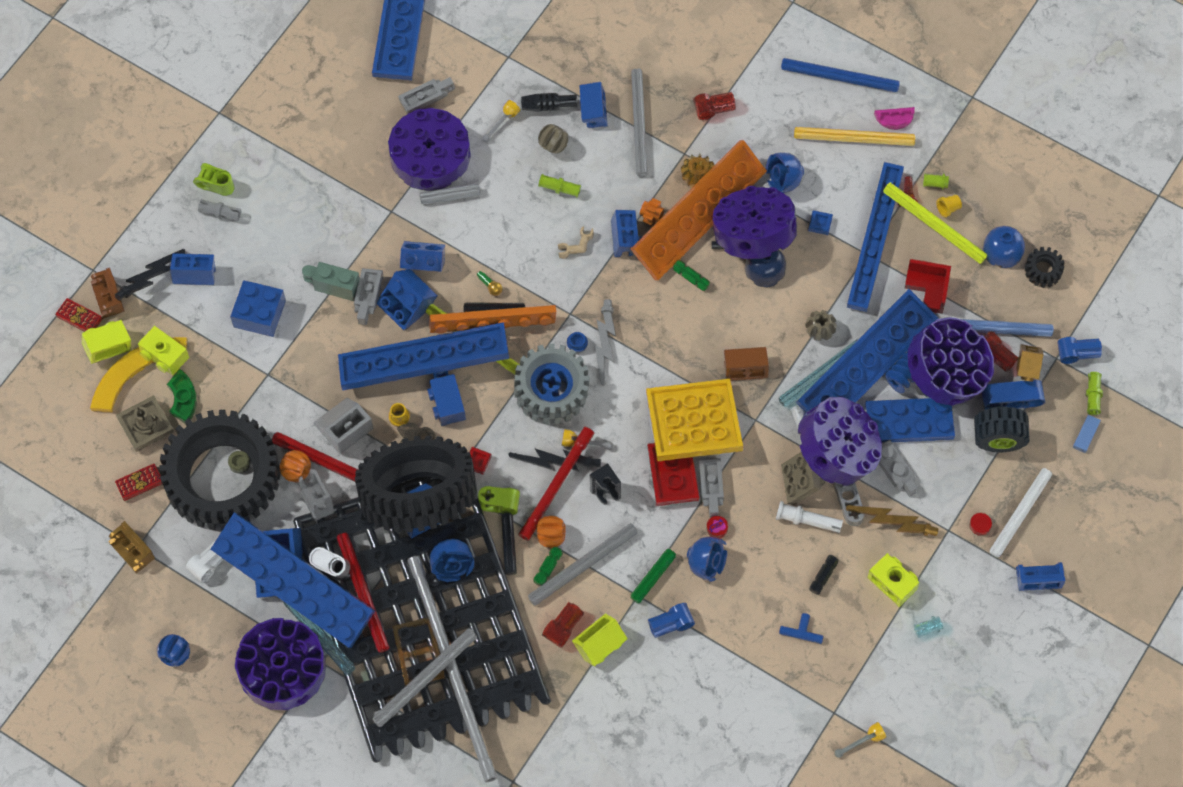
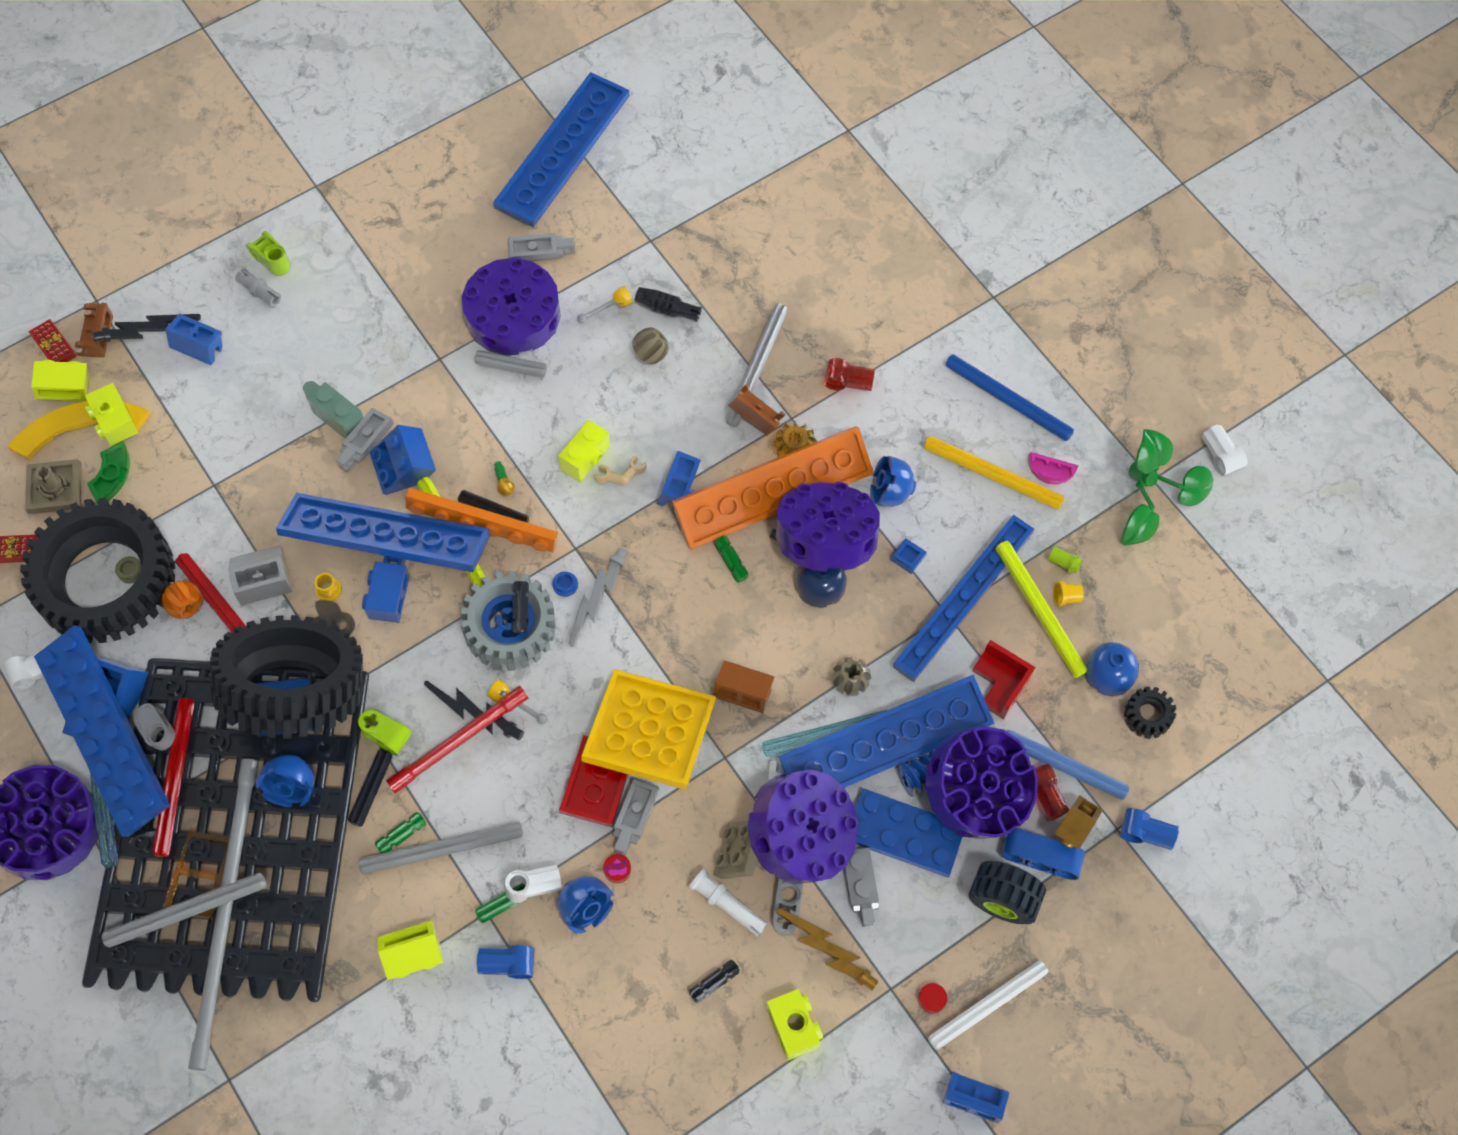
camera: 20 degrees right, 0 degrees up
blue brick [230,280,286,337] -> none
light grey hinge [299,469,335,521] -> none
blue brick [400,241,445,272] -> none
red tile [470,447,492,475] -> none
orange piece [537,515,566,548] -> none
lime pin [538,174,581,198] -> none
clear red piece [542,602,584,648] -> none
blue hinge [579,82,608,128] -> none
black hinge [590,463,621,505] -> none
orange gear [640,198,665,225] -> none
blue piece [779,613,824,644] -> none
clear red bar [898,176,918,207] -> none
clear light blue pin [913,616,943,638] -> none
medium blue piece [1073,415,1101,453] -> none
lime pin [1086,372,1103,415] -> none
none -> white piece [505,865,562,903]
none -> black axle [511,581,529,633]
none -> neon yellow brick [558,419,610,483]
none -> dark orange hinge [728,383,785,435]
none -> green plant [1121,429,1214,545]
none -> white piece [1201,424,1248,476]

